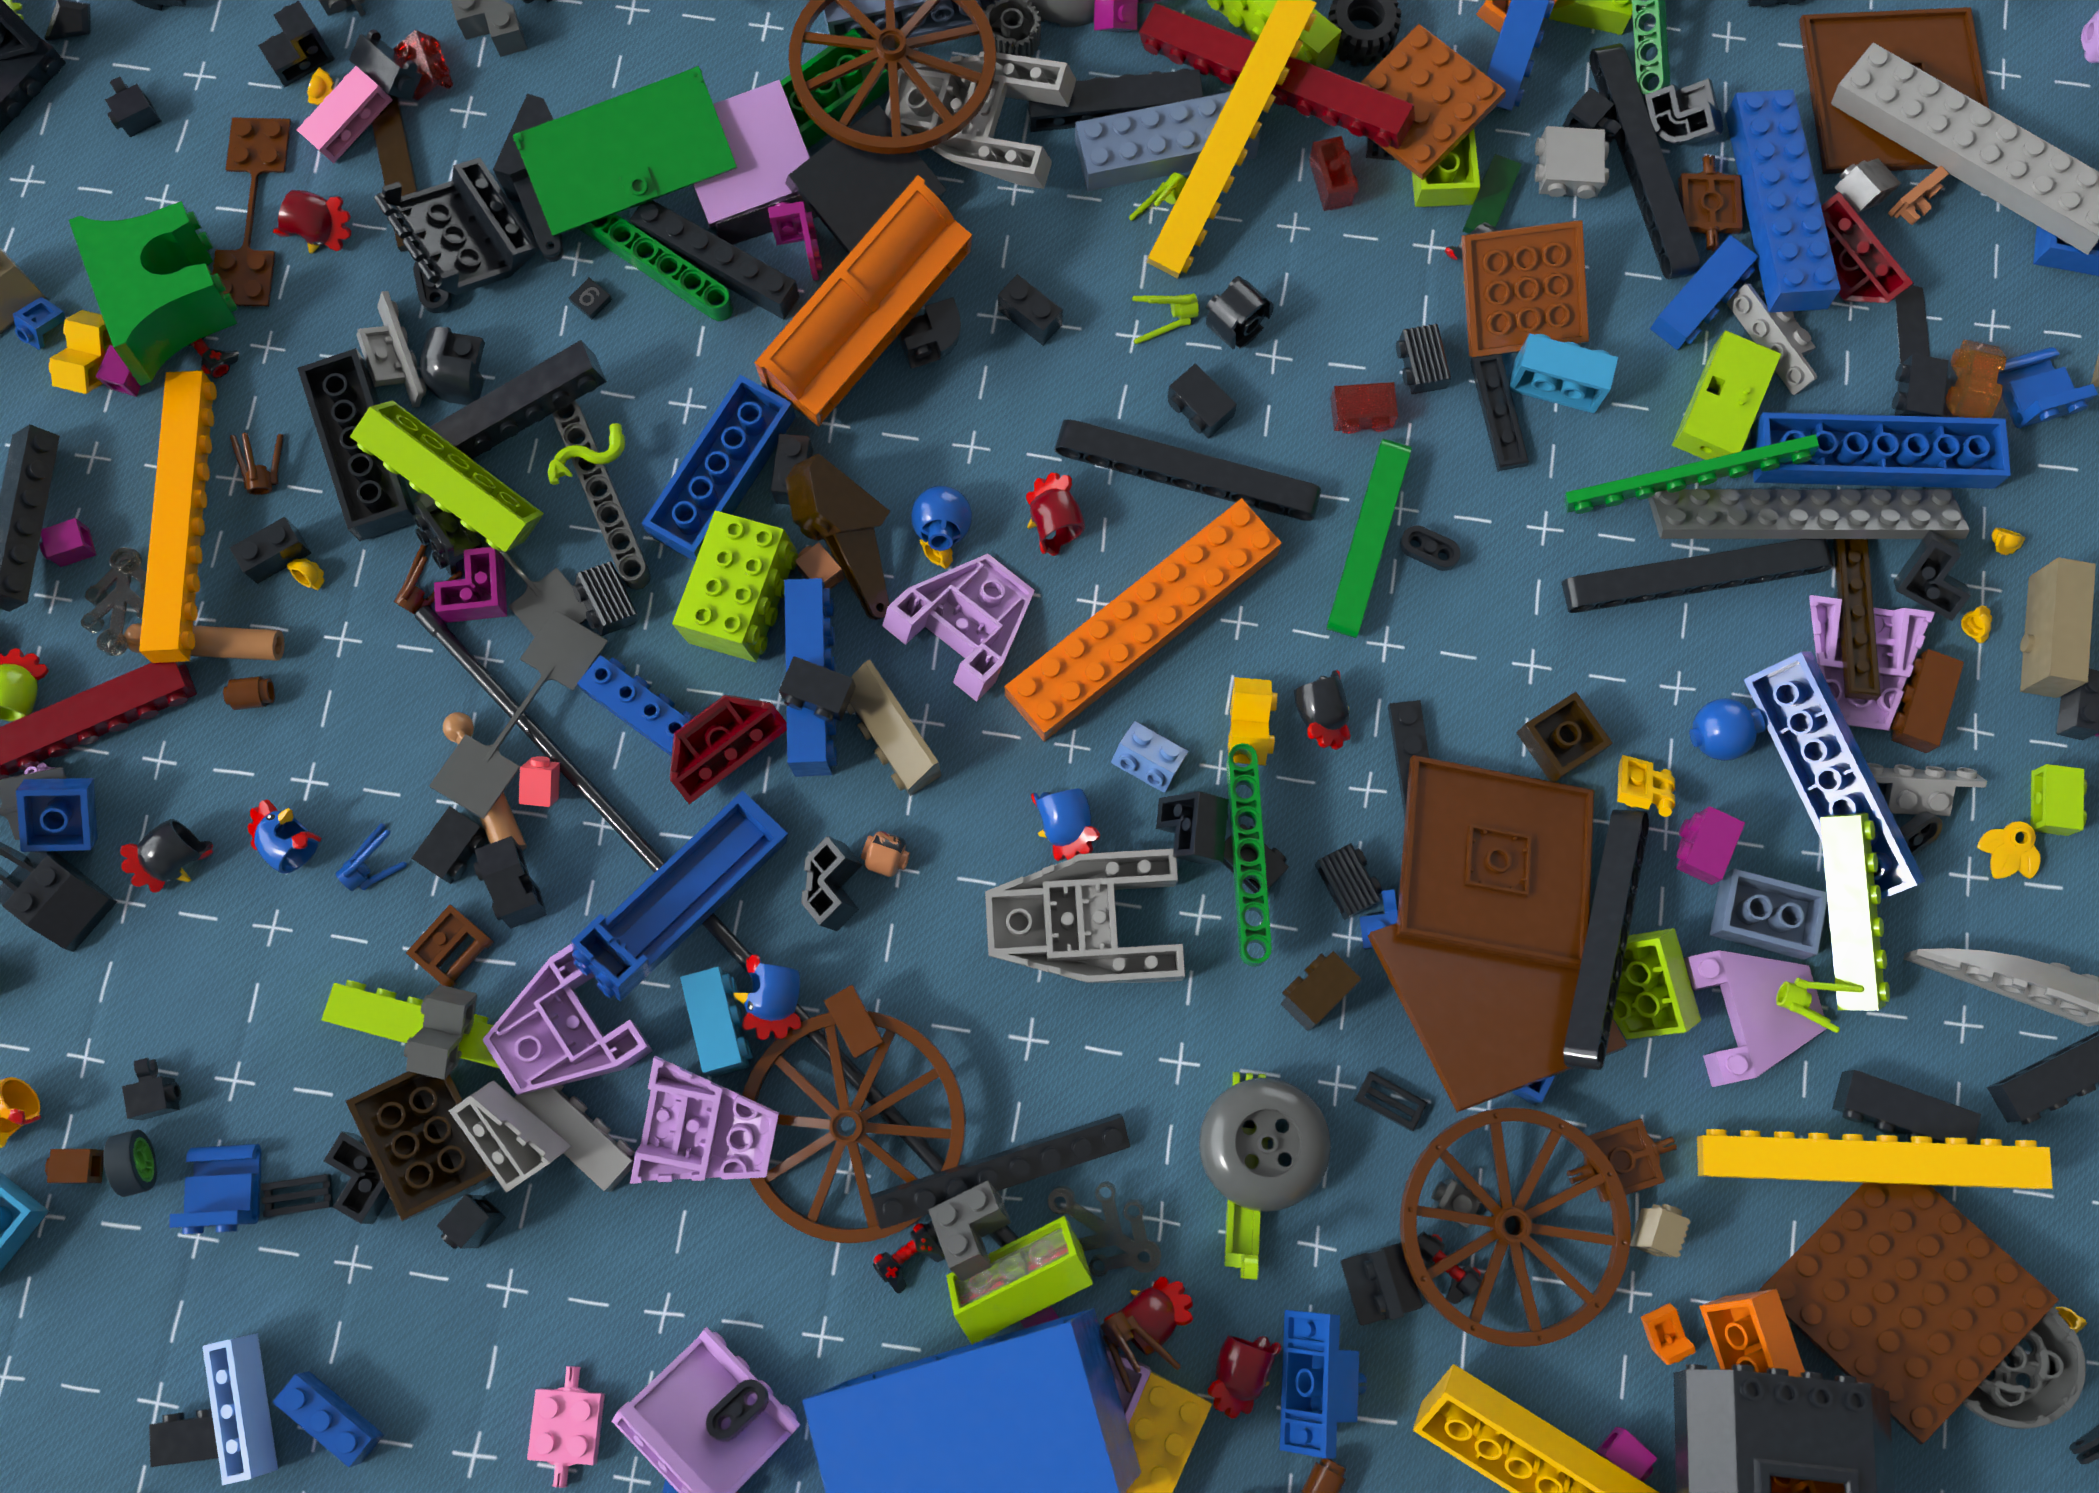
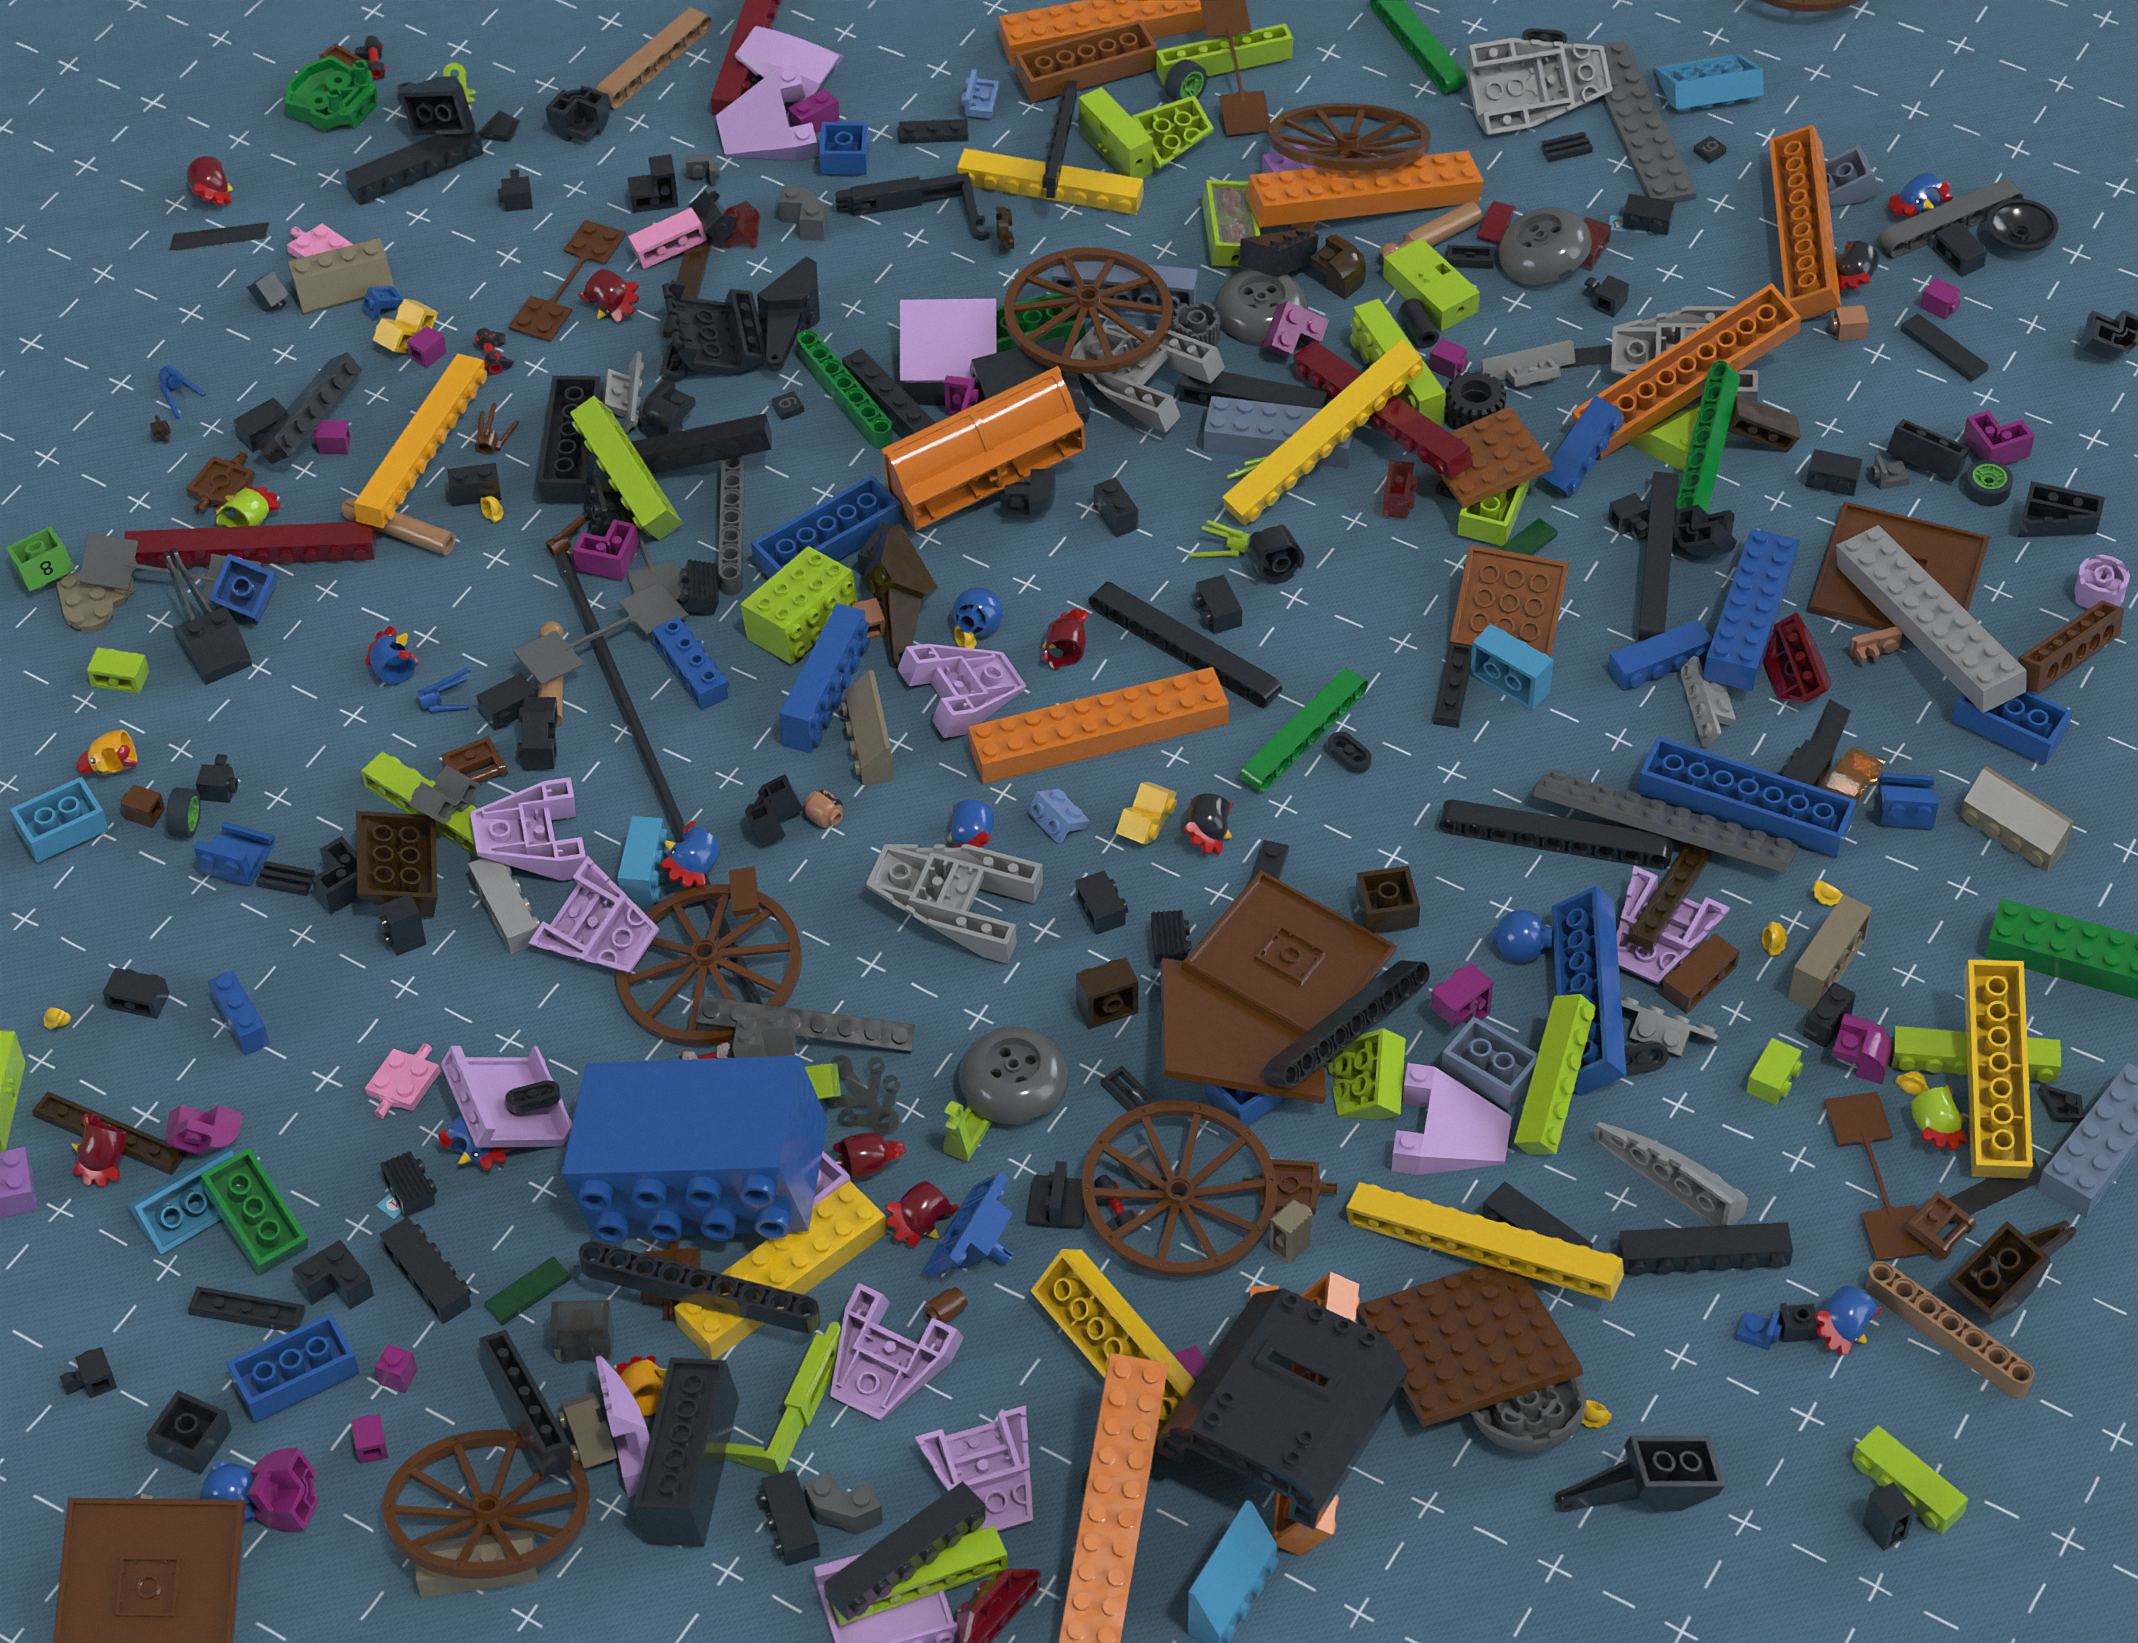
camera: 25 degrees right, 25 degrees down
green piece [69,201,238,386] -> none
clear smoke plant [81,547,147,656] -> none
black piece [120,819,213,893] -> none
light blue brick [203,1333,278,1485] -> none
reddish brown brick [223,676,275,710] -> none
yellow piece [307,68,334,105] -> none
light grey wedge [449,1080,572,1192] -> none
green door [513,66,737,237] -> none
coral brick [519,756,560,807] -> none
lime animal [548,423,625,485] -> none
blue brick [571,791,788,1002] -> none
dark red wedge [669,694,787,805] -> none
black brick [779,656,856,722] -> none
reddish brown plant [1100,1311,1181,1394] -> none
black brick [1156,791,1229,864] -> none
green beam [1226,743,1272,967] -> none
clear red brick [1330,382,1398,434] -> none
black brick [1396,323,1451,394] -> none
light grey brick [1535,126,1609,199] -> none
green plate [1565,434,1819,514] -> none
yellow plate [1617,755,1675,817] -> none
lime brick [1672,330,1781,460] -> none
reddish brown plate [1678,155,1743,251] -> none
lime plant [1776,978,1863,1033] -> none
flat silver brick [1835,158,1901,213] -> none
black brick [1894,530,1971,621] -> none
yellow plate [1977,821,2041,879] -> none

